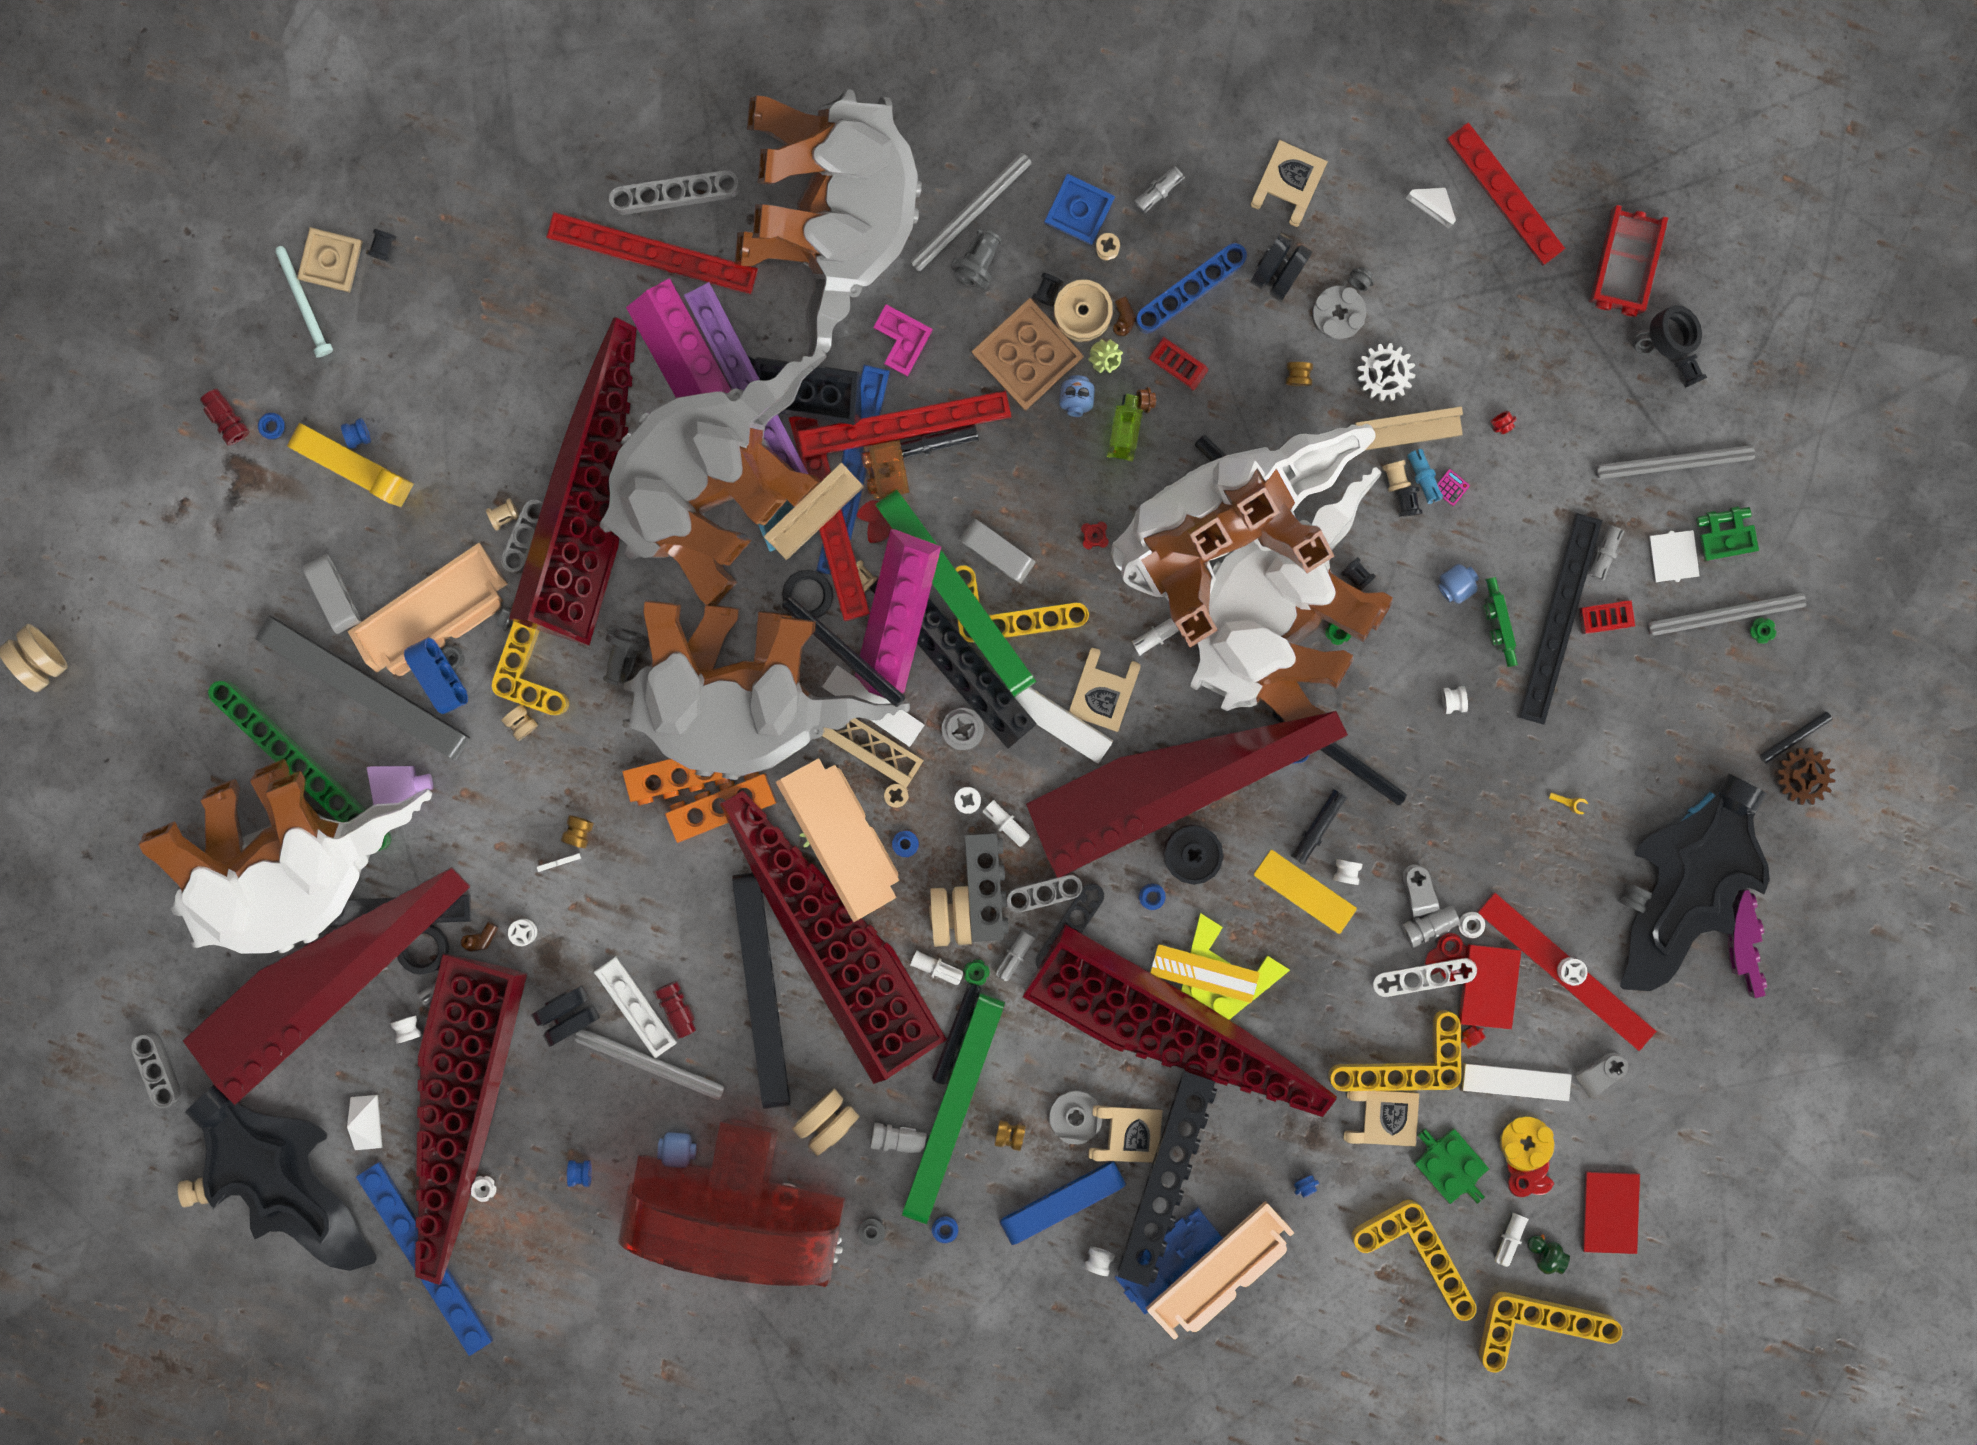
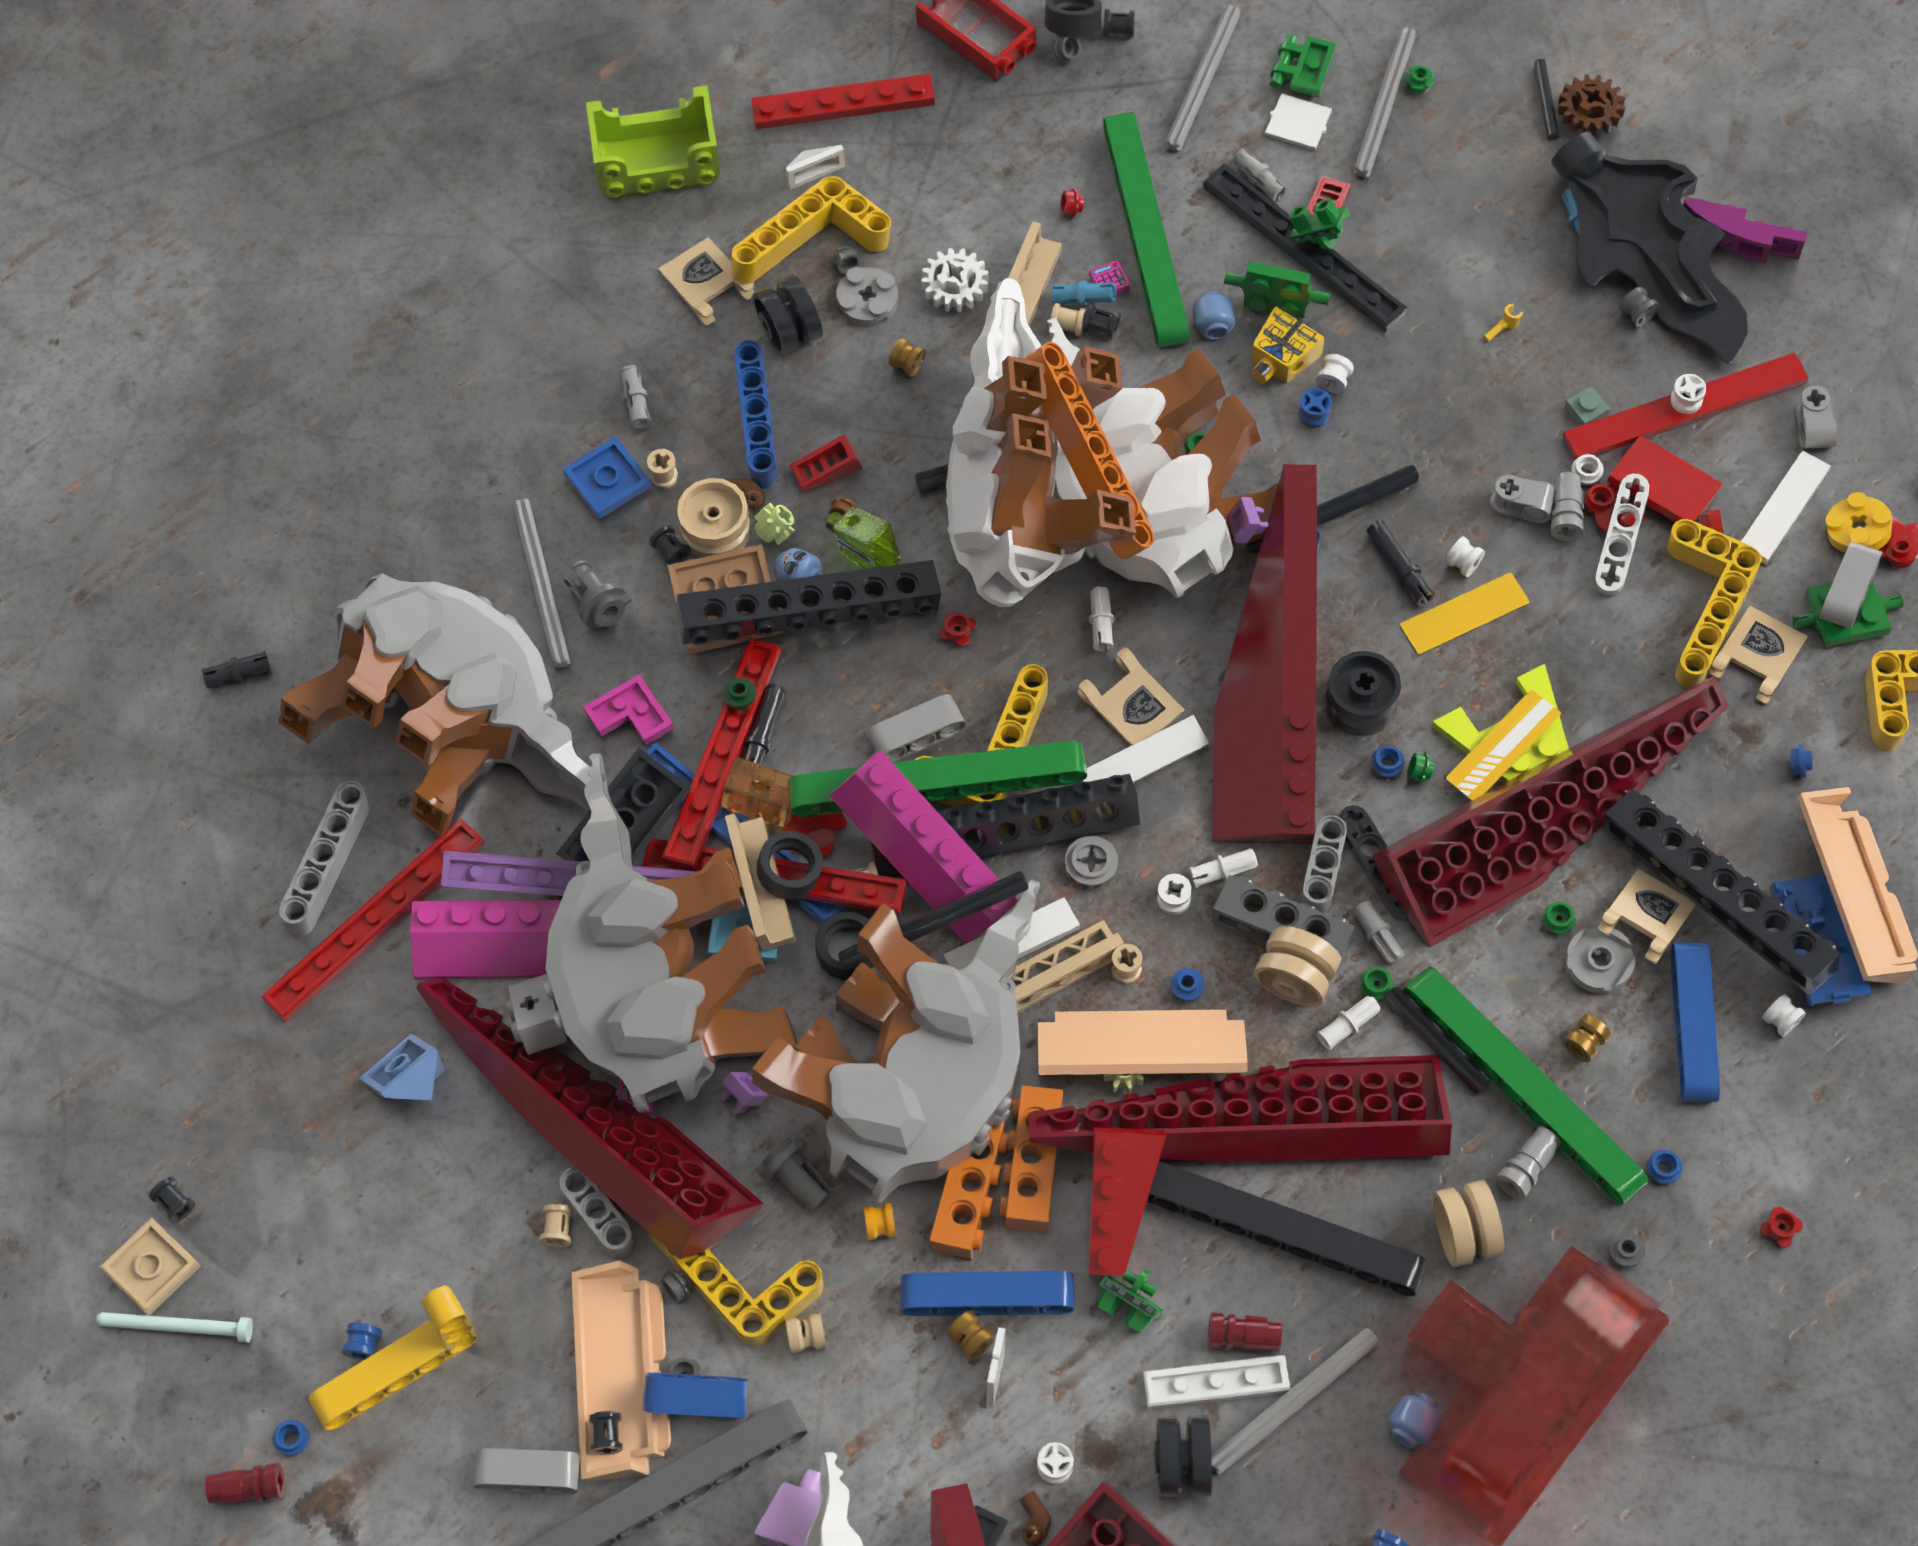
camera: 55 degrees left, 25 degrees down
none -> black pin [201,651,271,689]
none -> medium blue slope [359,1034,446,1100]
none -> light grey brick [506,974,567,1055]
none -> lime windscreen [586,85,720,198]
none -> black bush [589,1411,623,1455]
none -> black brick [676,560,941,645]
none -> medium lavender tile [720,1072,768,1114]
none -> dark green plate [723,678,756,710]
none -> yellow beam [731,176,891,284]
none -> black tyre [757,831,823,899]
none -> light orange wheel [864,1202,896,1241]
none -> blue beam [901,1271,1075,1316]
none -> orange beam [1023,342,1154,560]
none -> red wedge [1087,1127,1166,1276]
none -> green hips [1096,1269,1164,1333]
none -> green beam [1103,112,1190,348]
none -> medium lavender tile [1226,497,1269,543]
none -> yellow torso [1251,307,1325,384]
none -> green hips [1289,198,1350,250]
none -> blue wheel [1298,388,1332,428]
none -> green plate [1407,752,1434,784]
none -> green plate [1542,901,1576,934]
none -> sand green plate [1565,386,1611,426]
none -> red plate [1760,1206,1803,1248]
none -> light grey beam [1819,541,1883,629]

